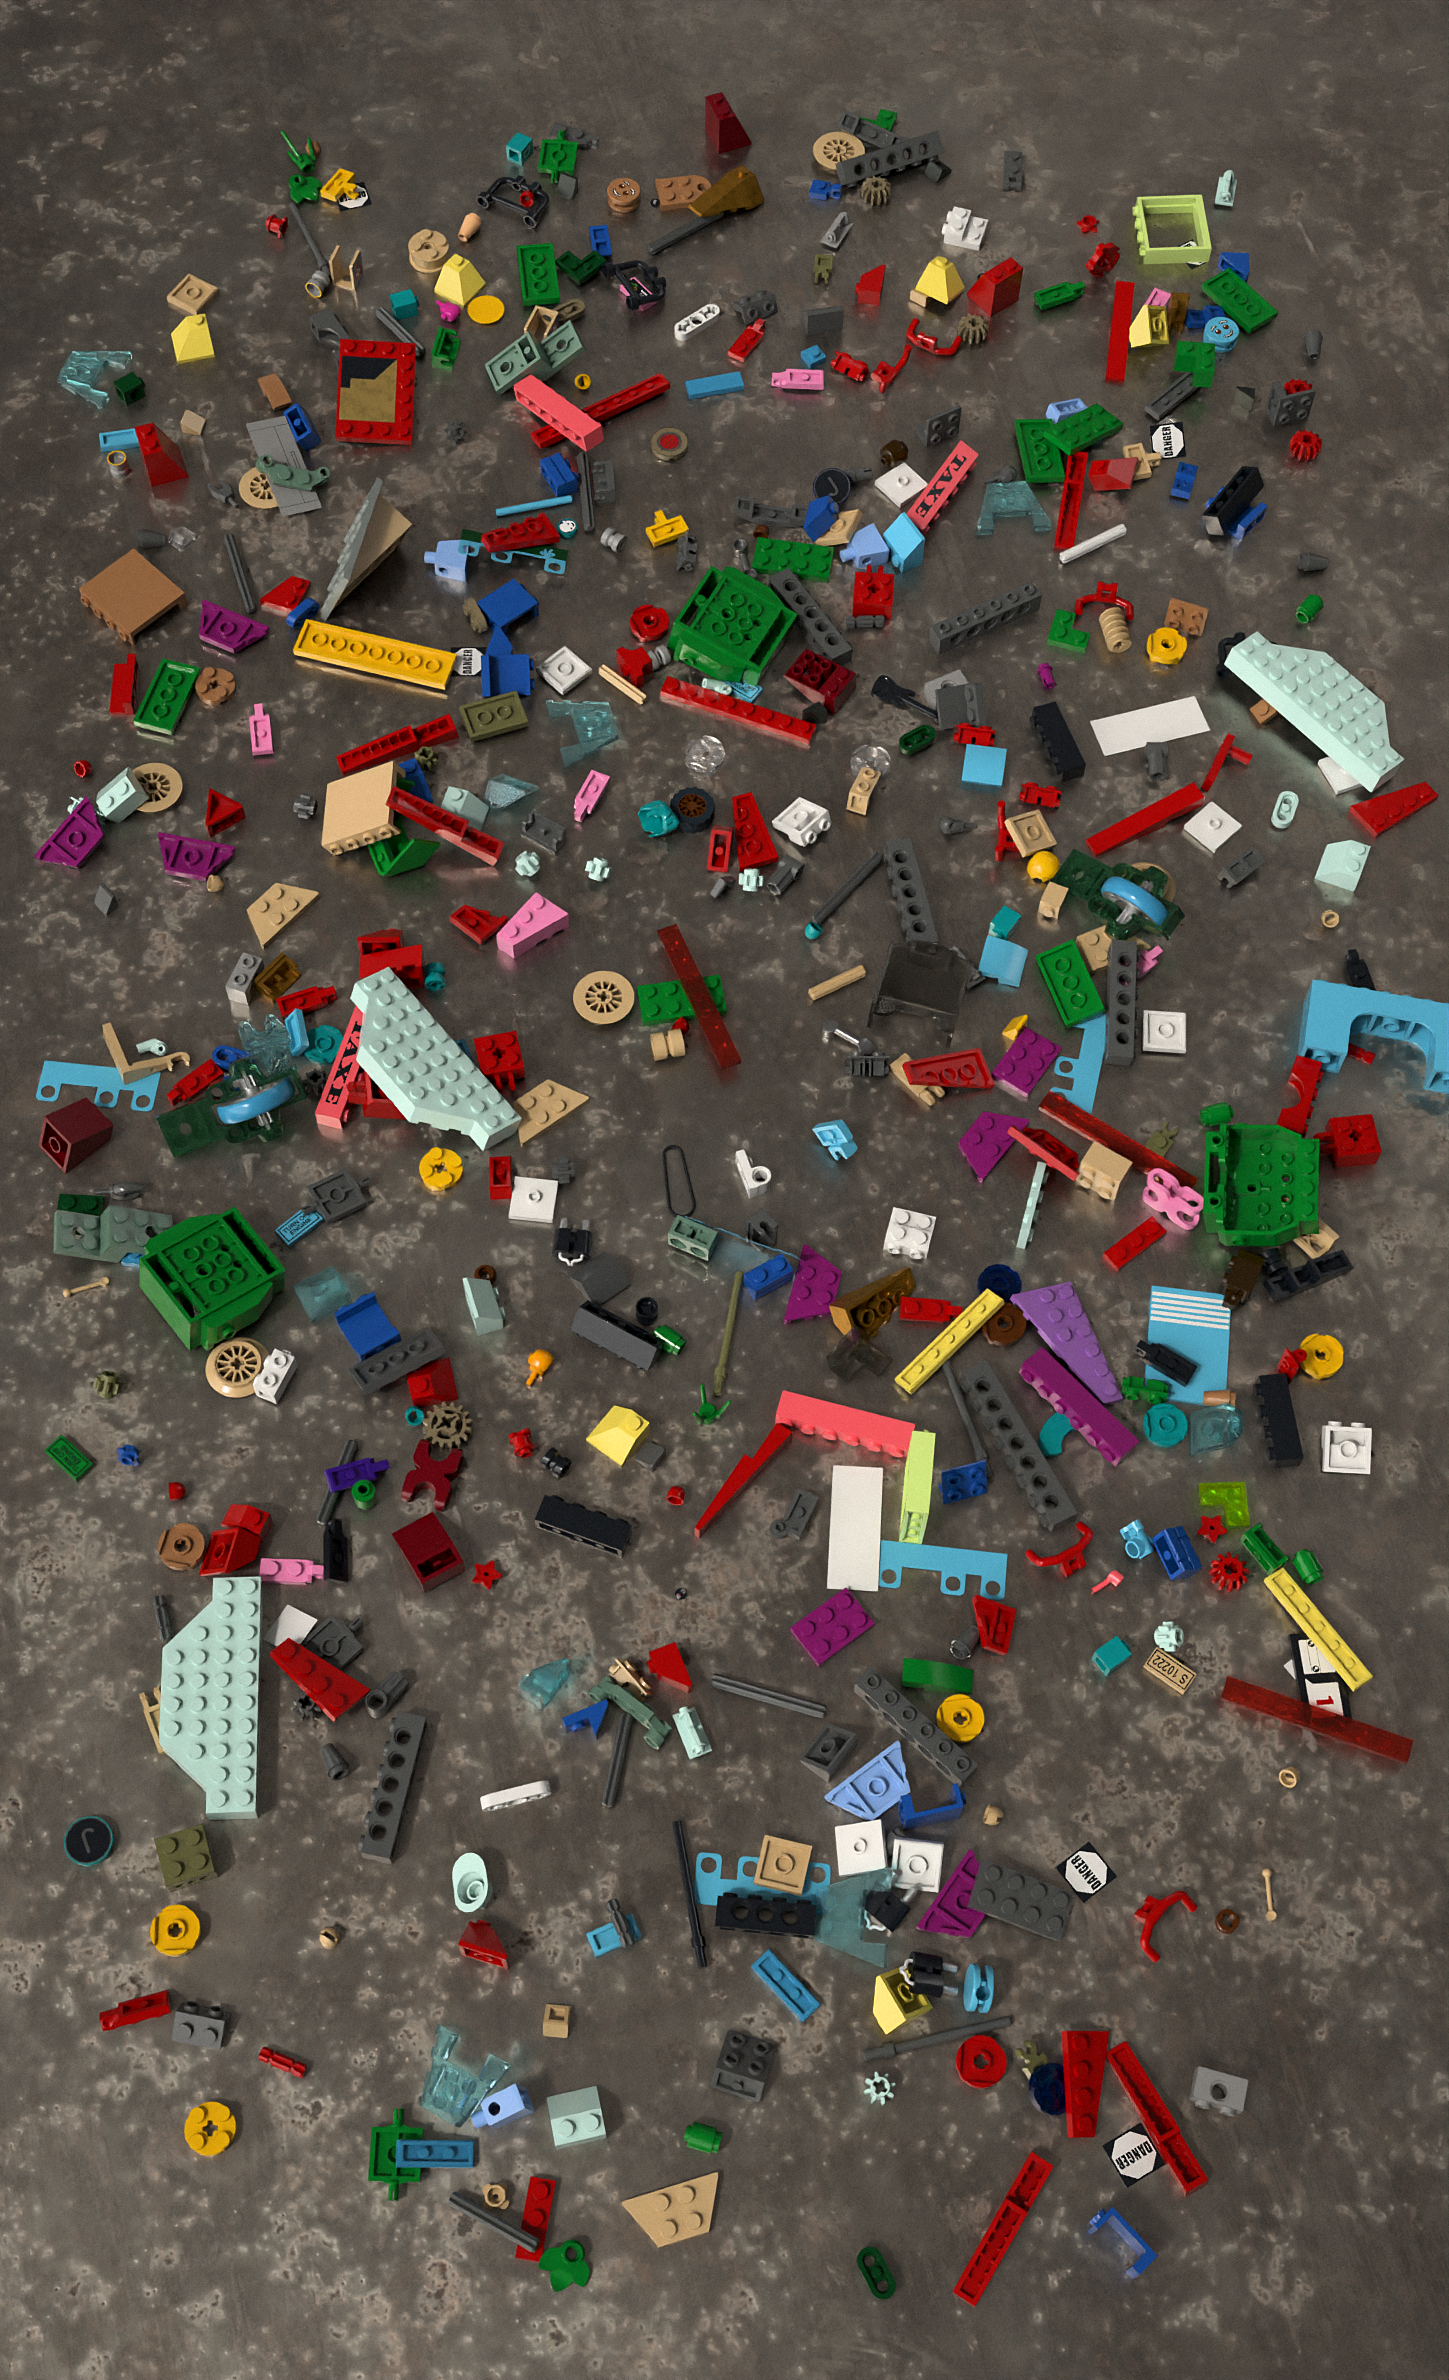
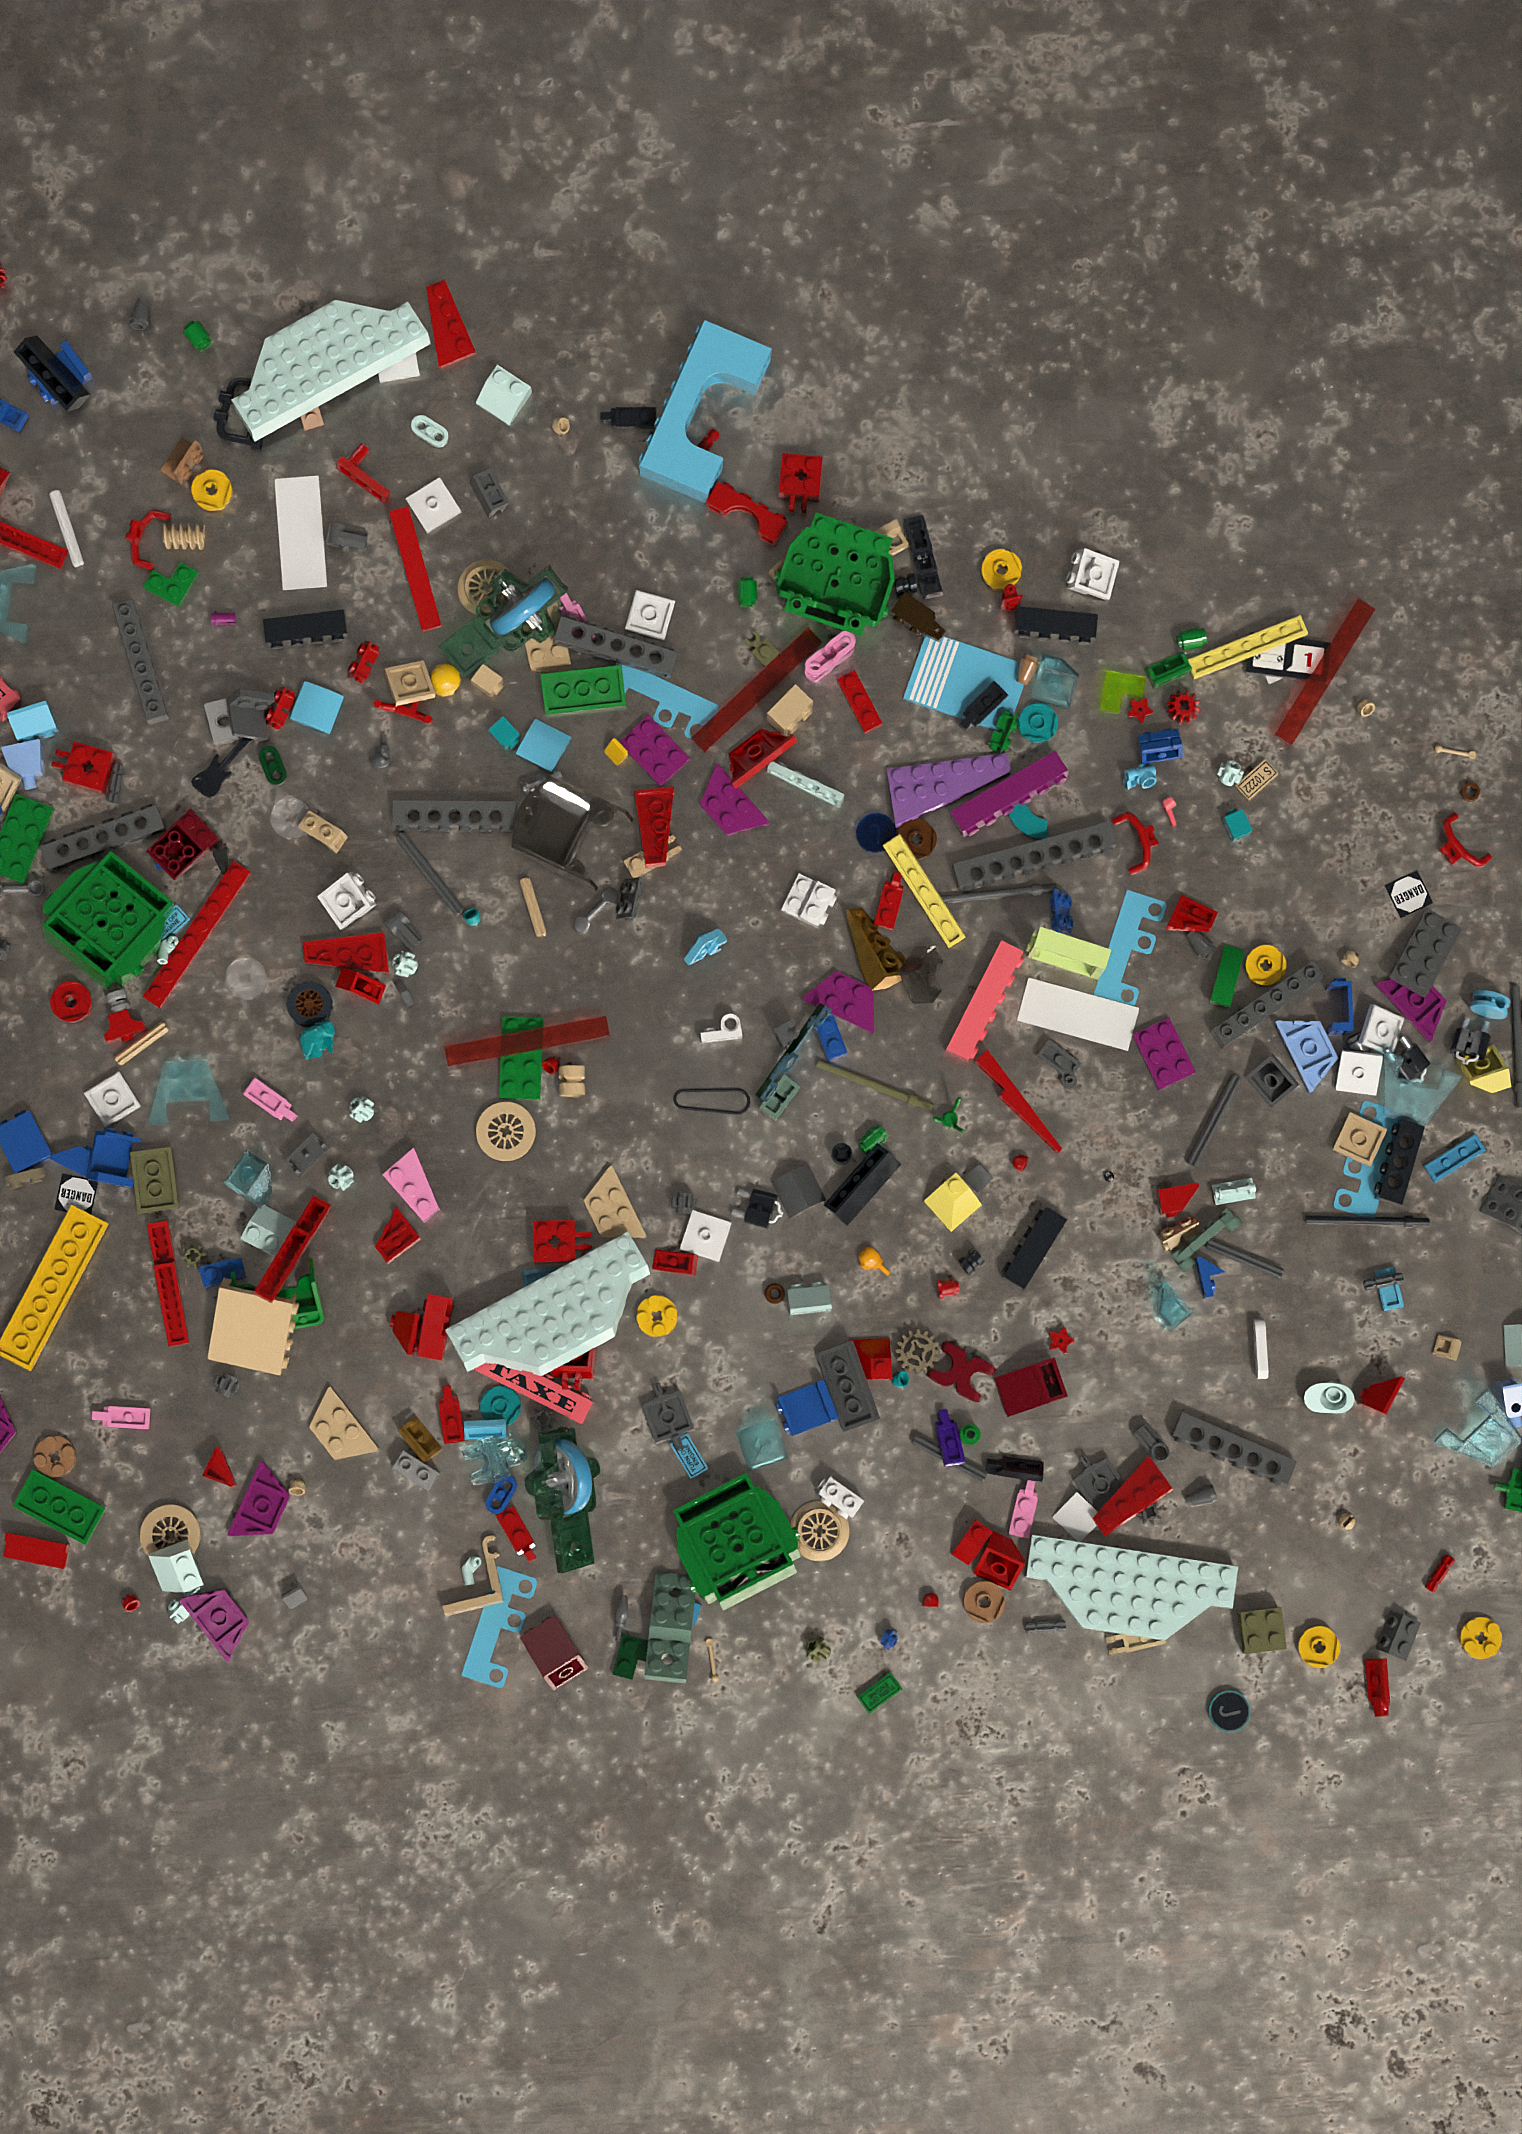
camera: 85 degrees left, 20 degrees up
teal wheel [424,962,446,991] -> none

